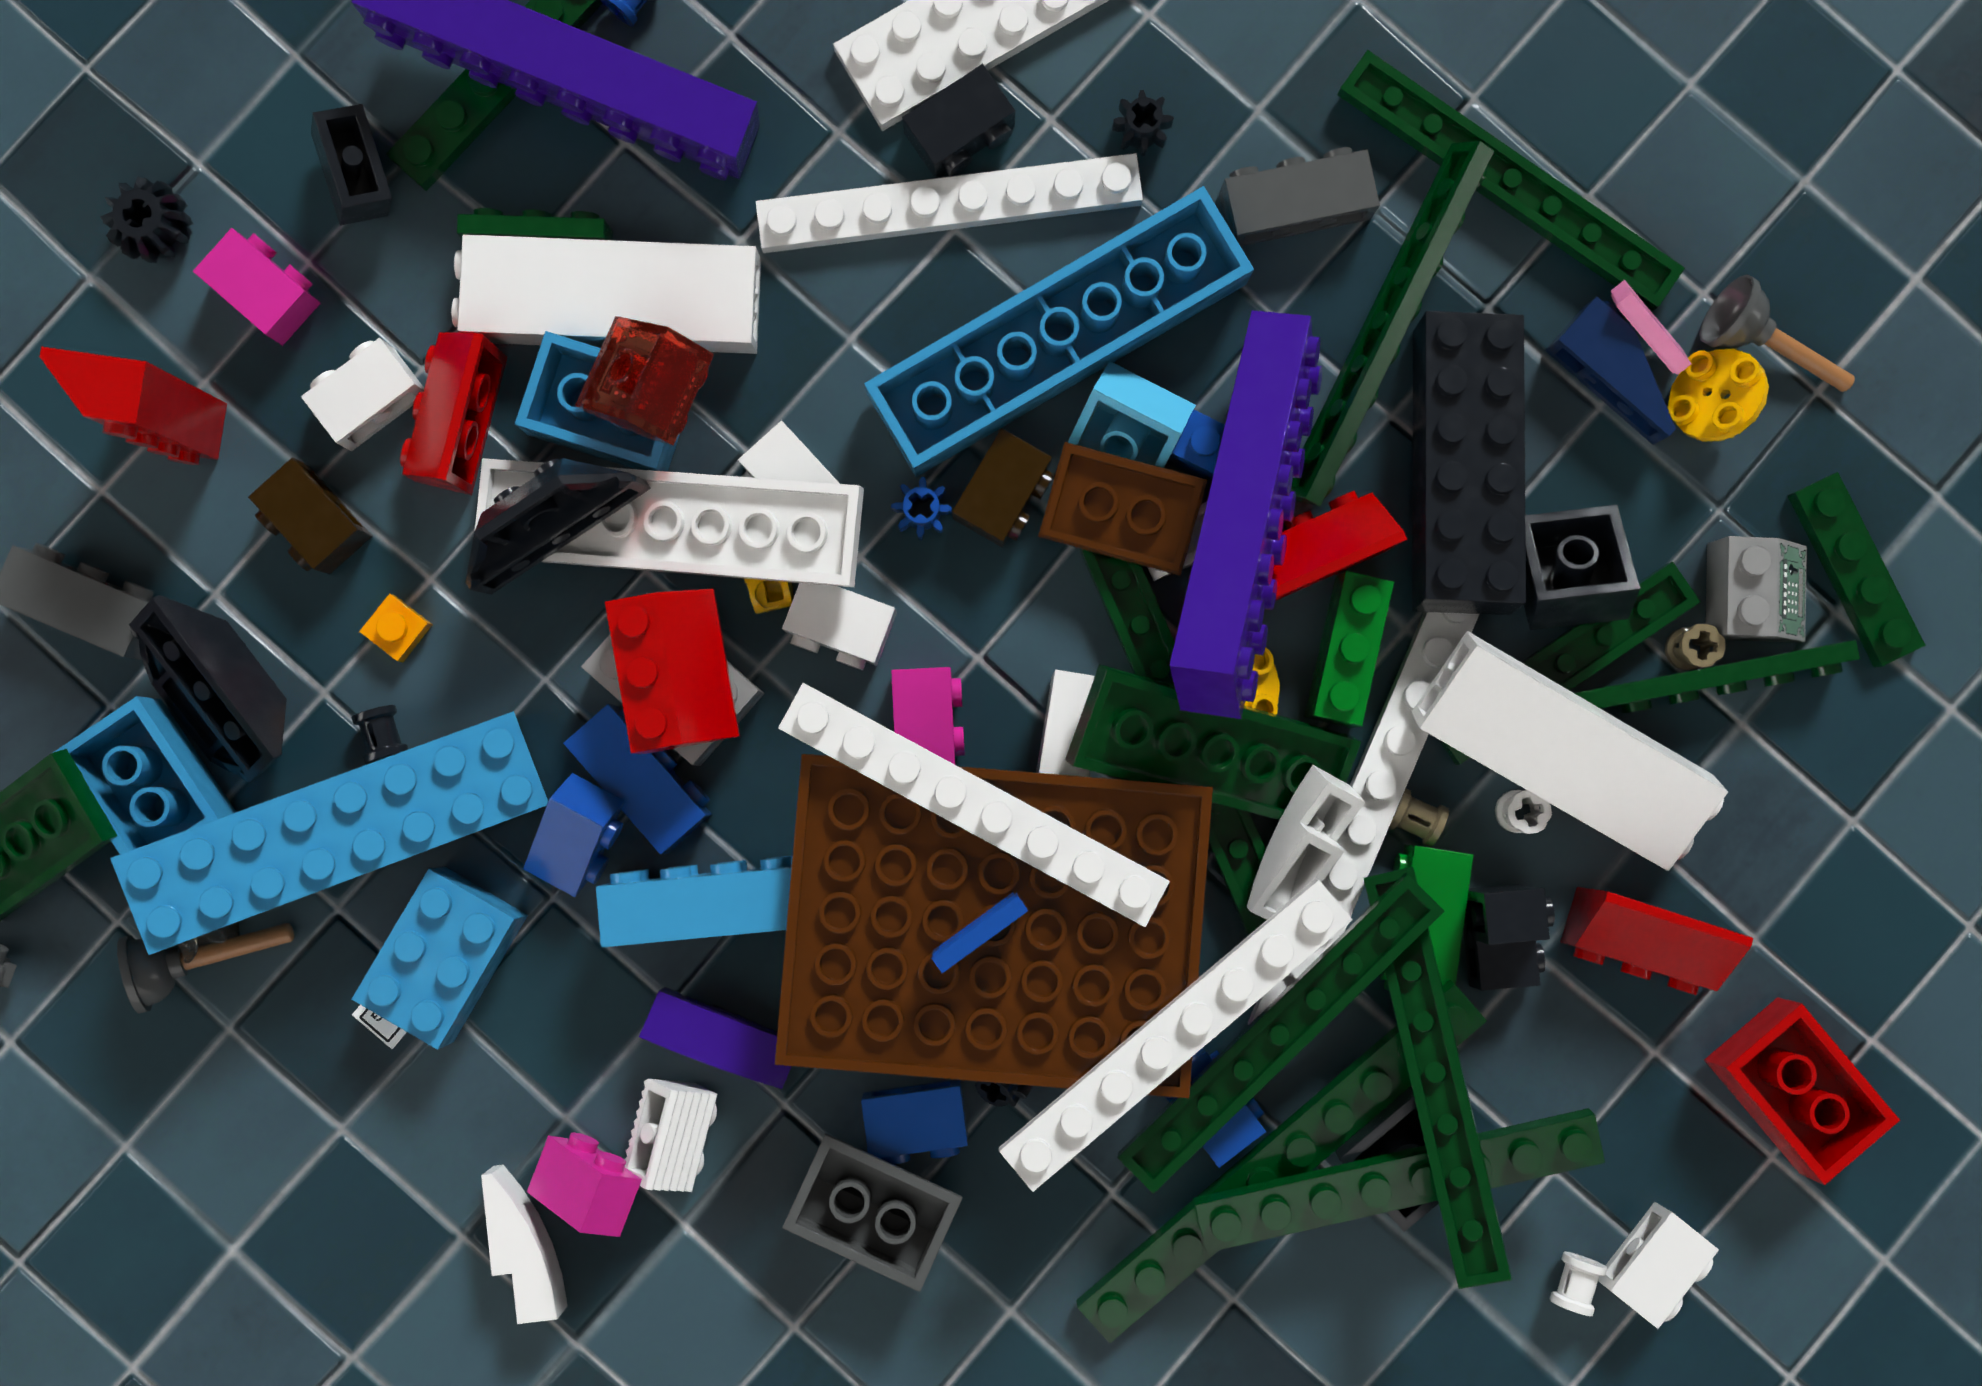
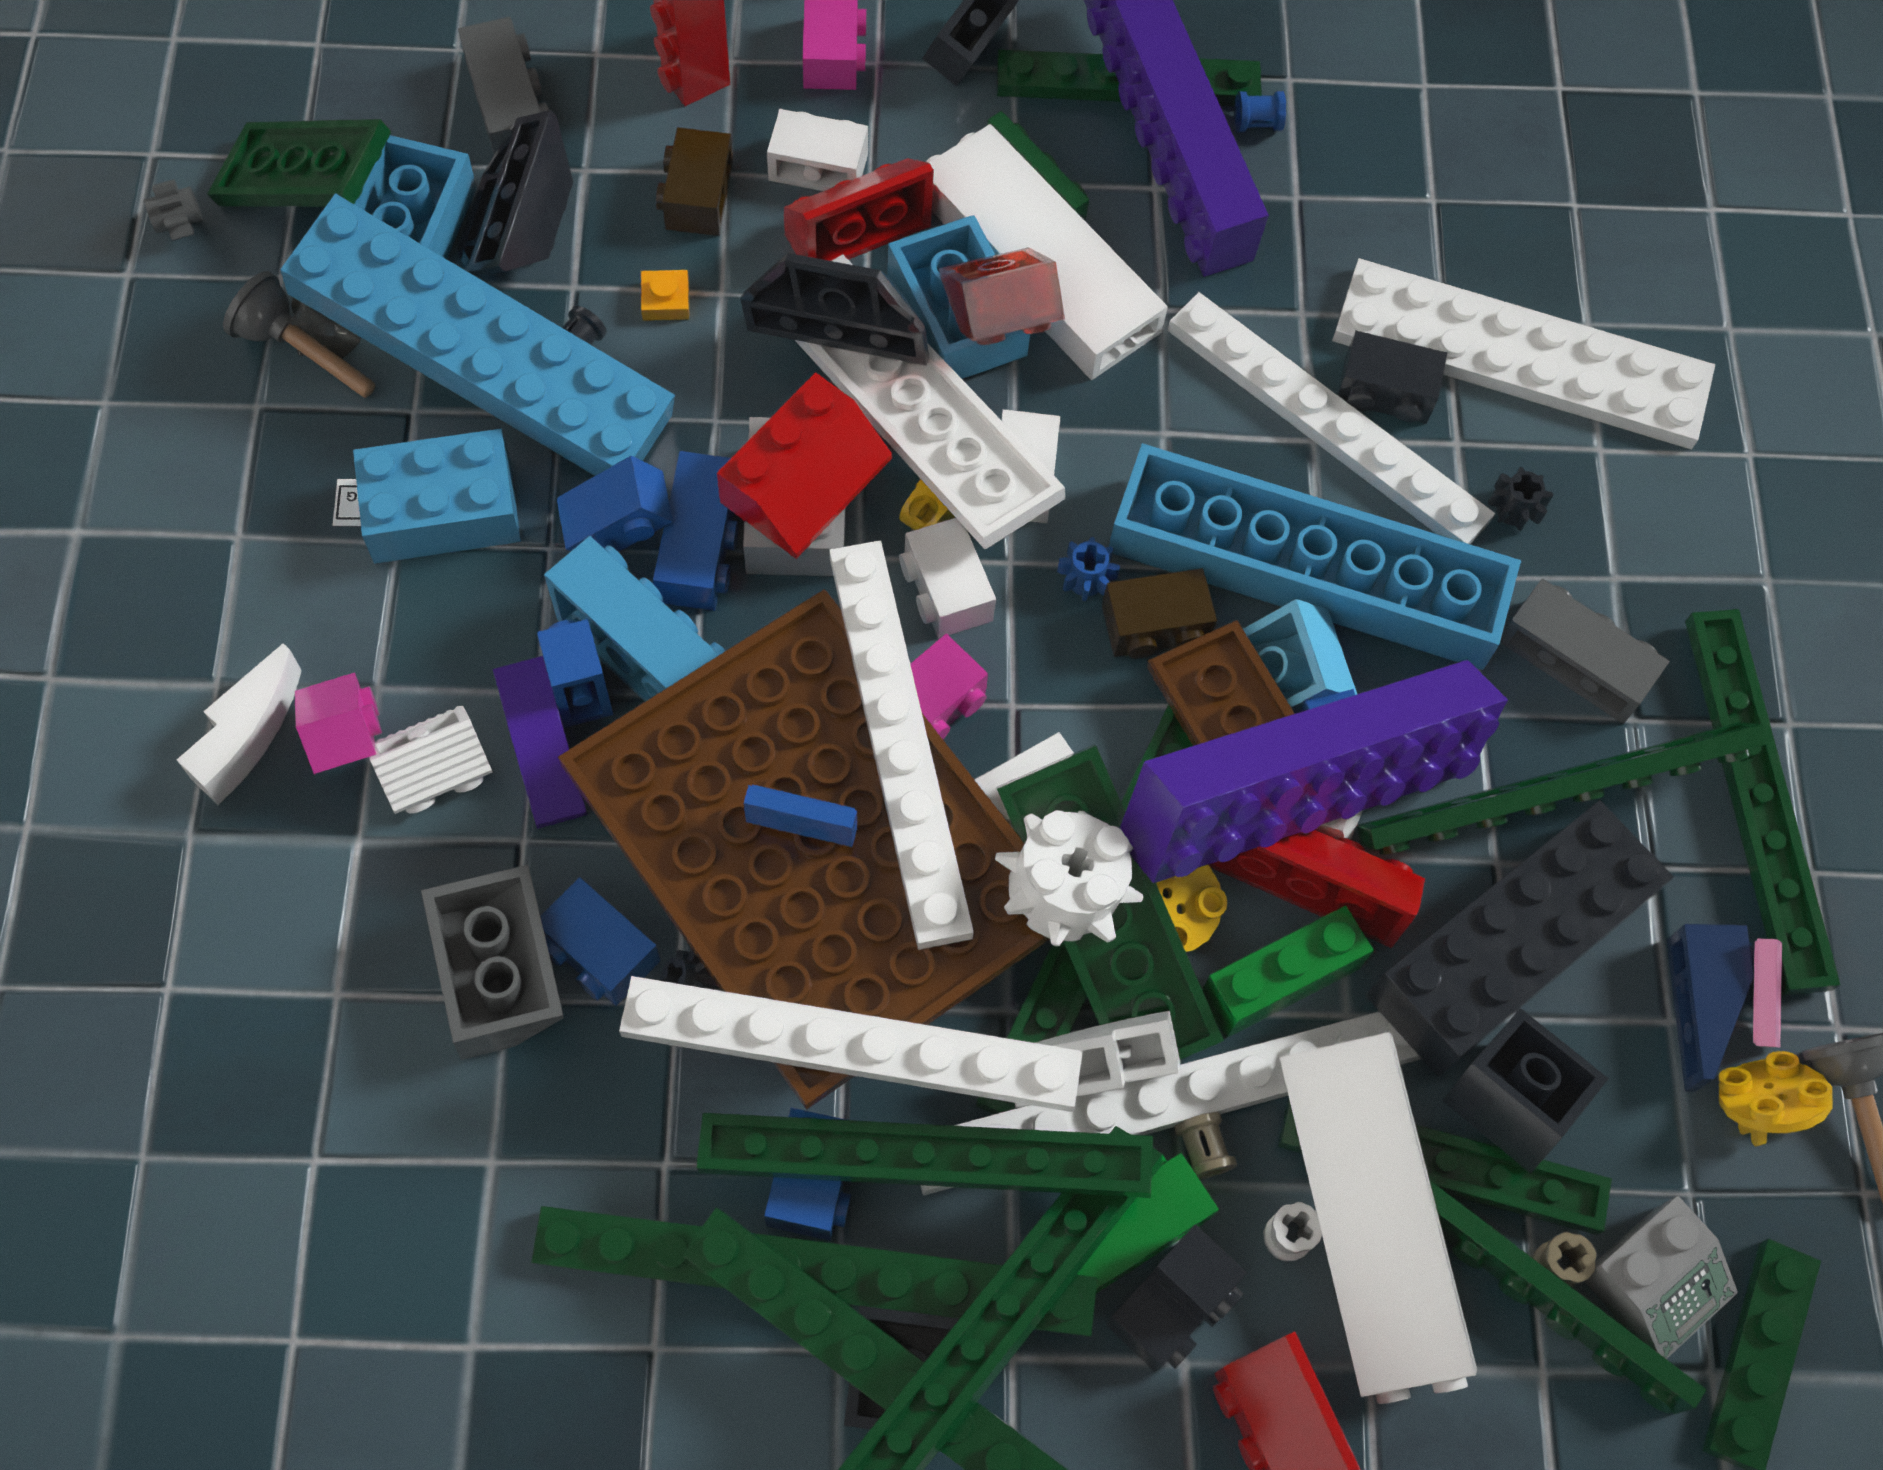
camera: 50 degrees right, 20 degrees down
none -> blue brick [537,619,613,728]
none -> white brick [995,810,1143,946]

